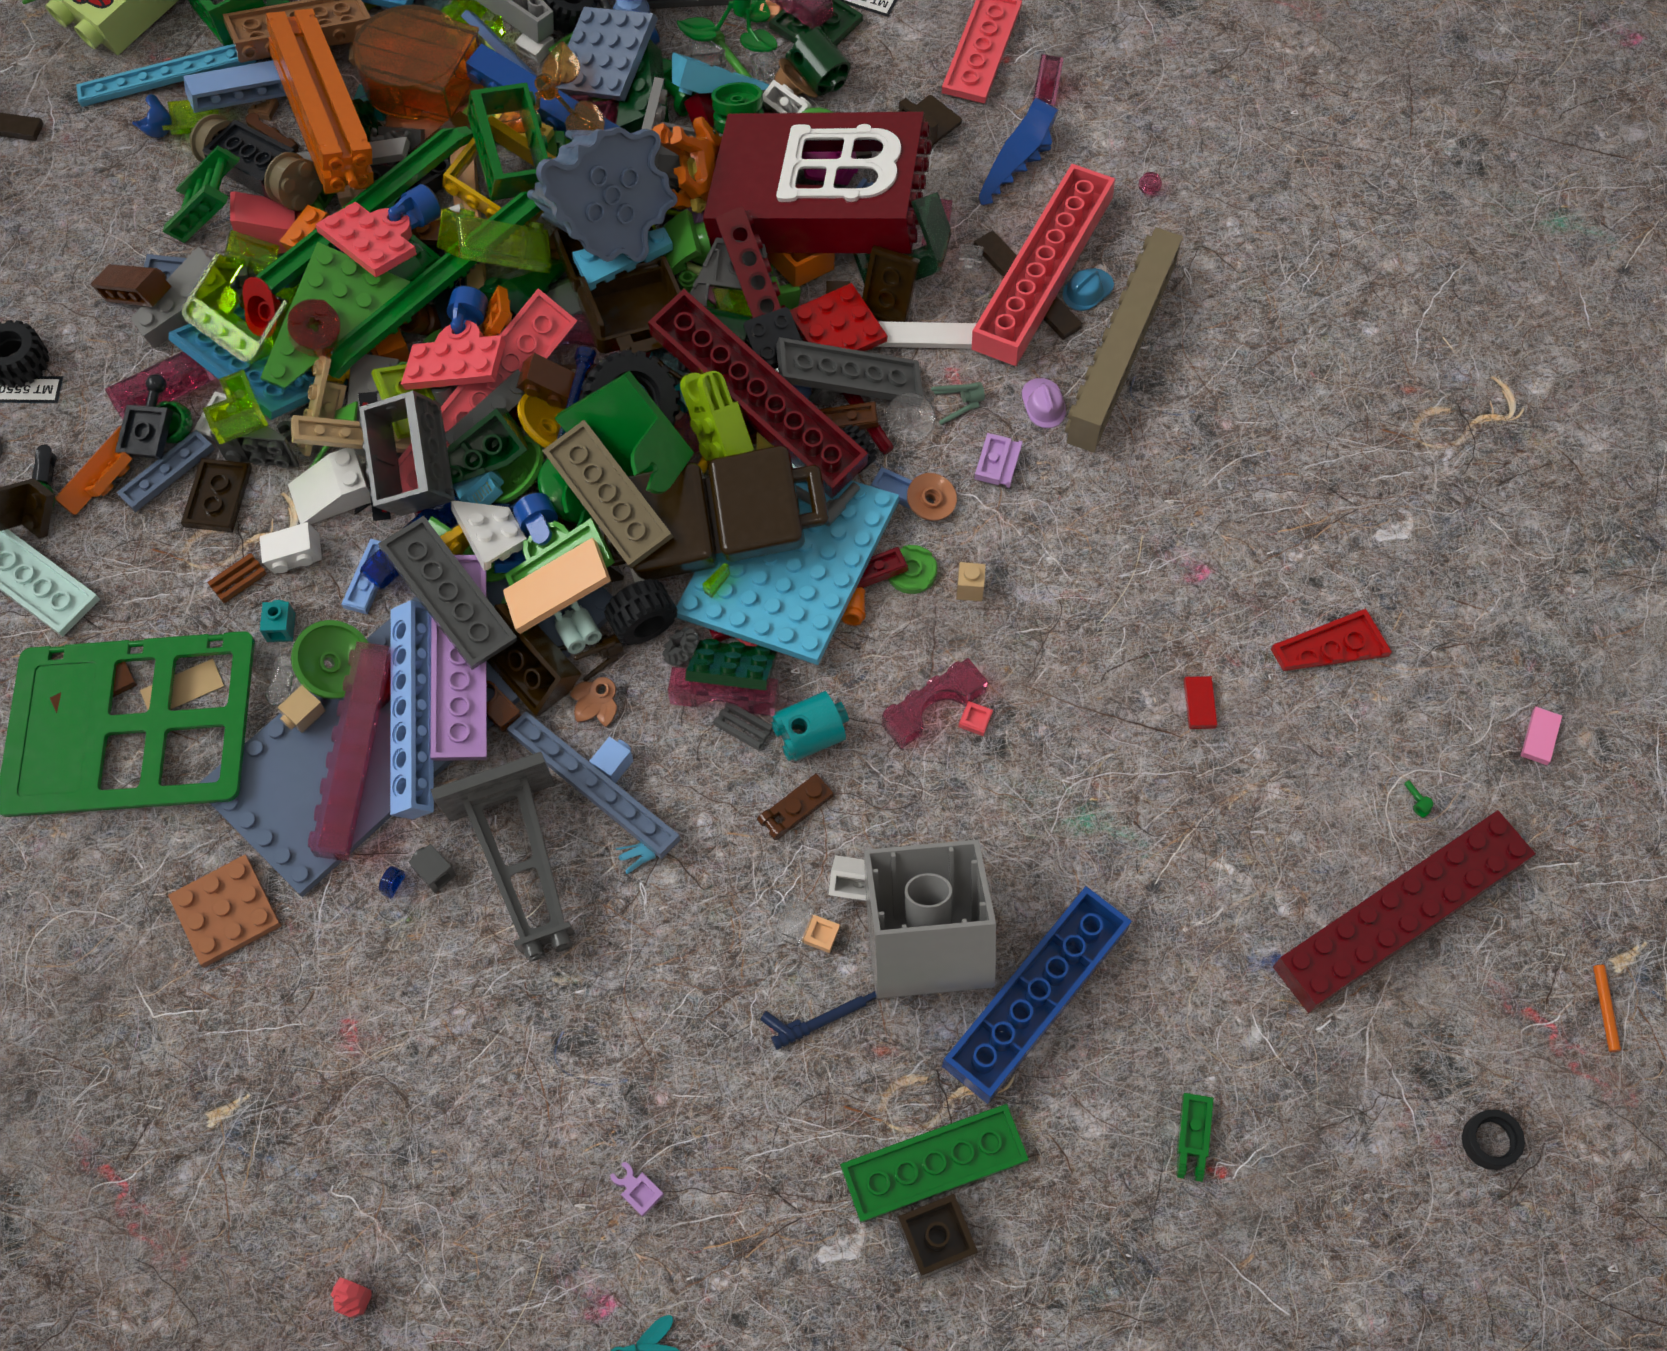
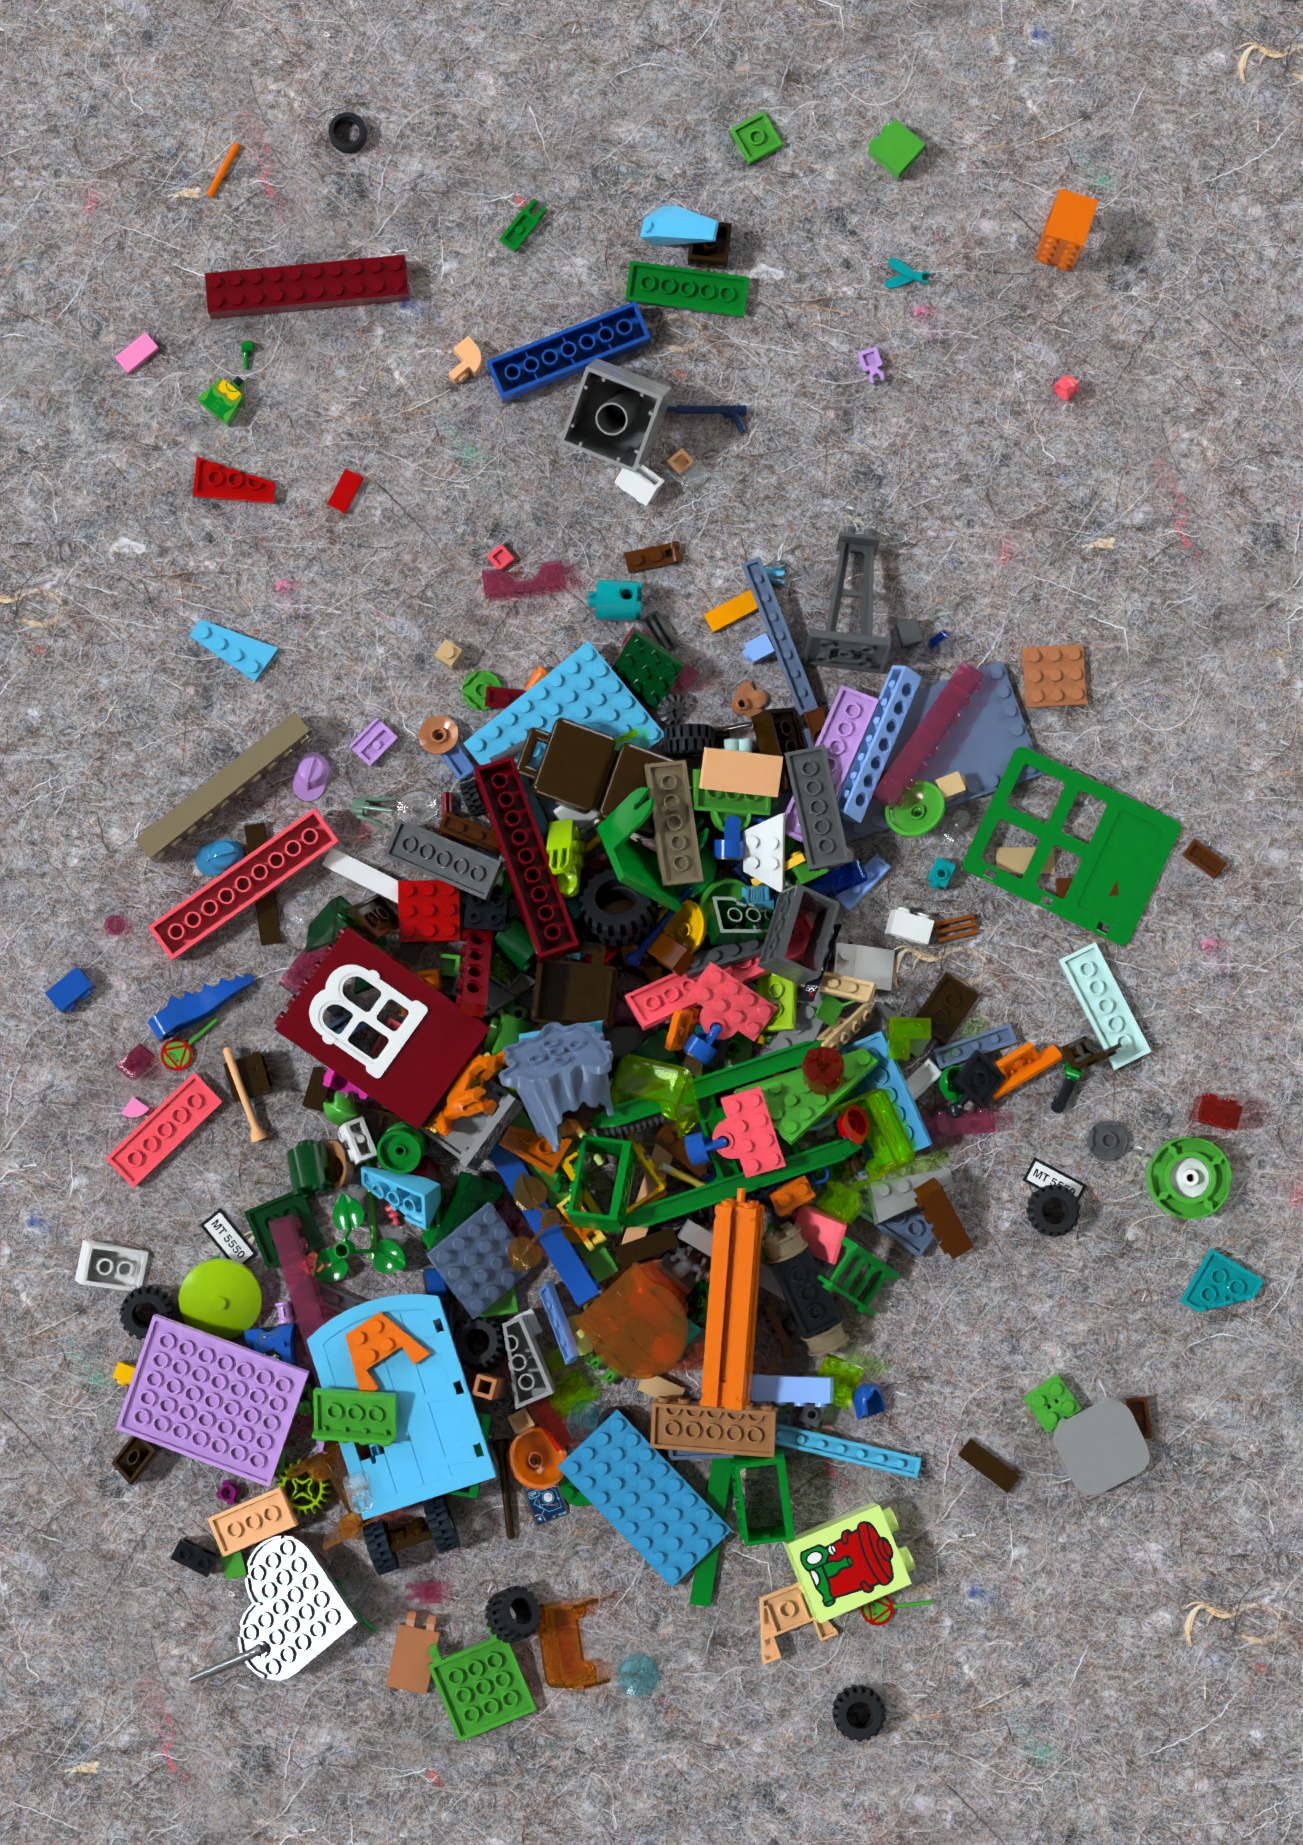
camera: 155 degrees left, 20 degrees up
none -> blue brick [45,967,95,1013]
none -> bright pink tile [121,1097,150,1117]
none -> piece [160,1018,218,1071]
none -> medium azure wing [189,619,279,682]
none -> torso [197,376,246,427]
none -> light nougat piece [223,1047,268,1142]
none -> light nougat brick [448,336,482,384]
none -> medium azure wedge [640,205,719,246]
none -> light orange tile [703,589,758,633]

